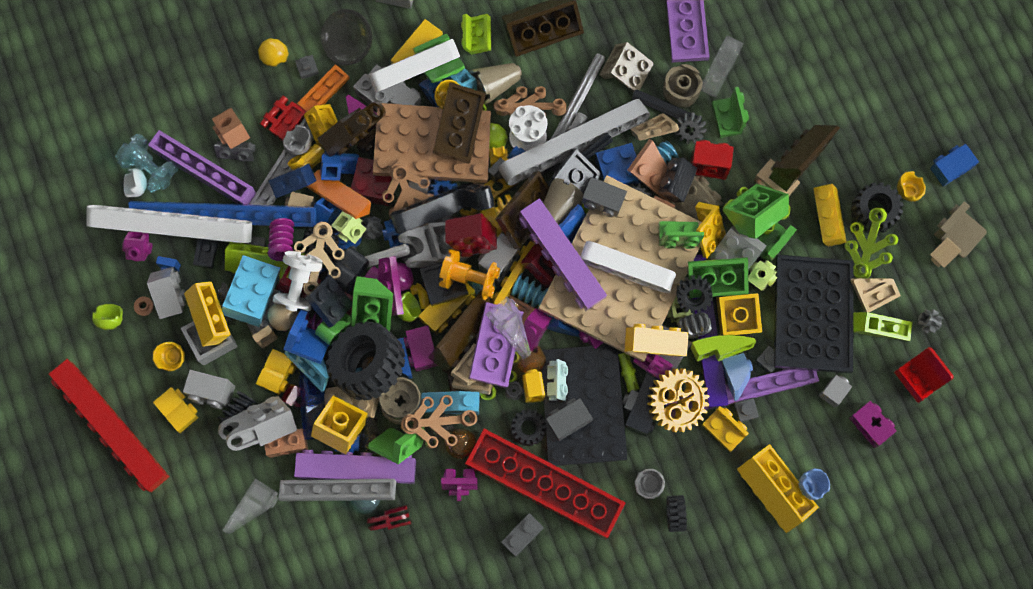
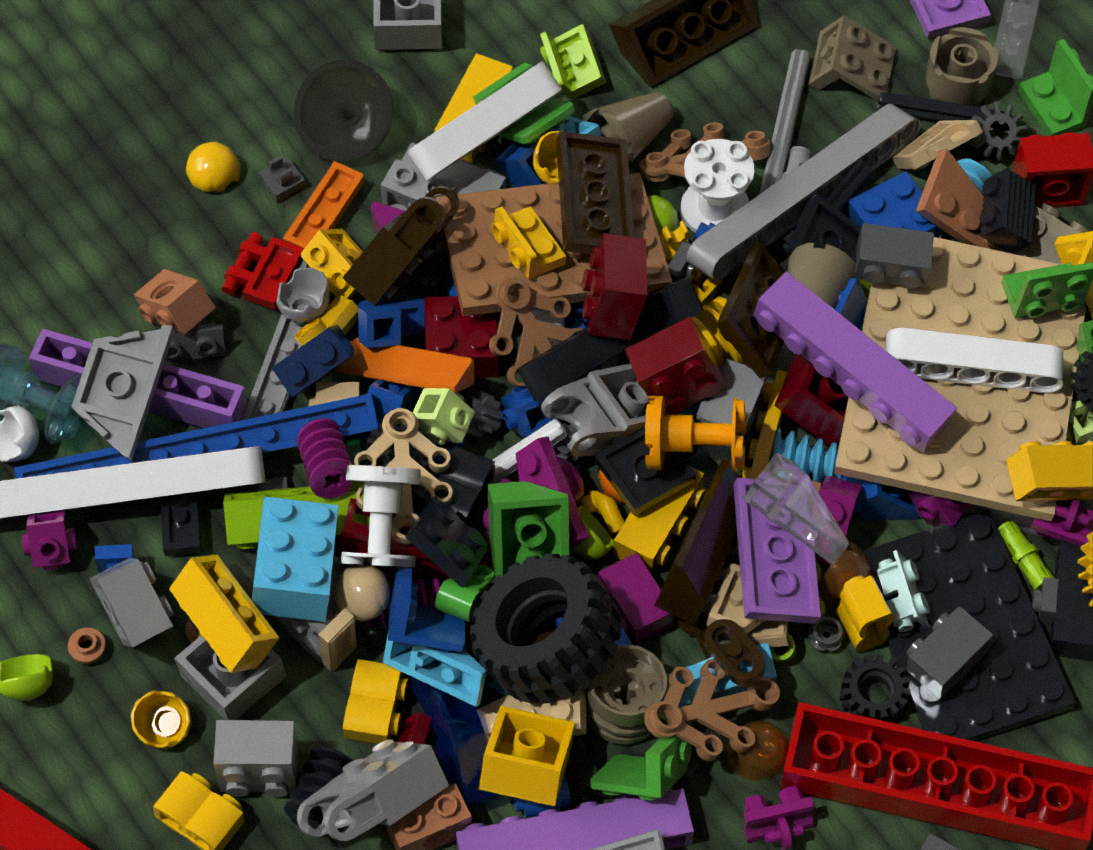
camera: 15 degrees left, 15 degrees down
none -> light grey wing [71,325,175,461]
none -> yellow bracket [491,206,566,280]
none -> dark red brick [582,233,648,340]
none -> dark brown plate [704,619,765,687]

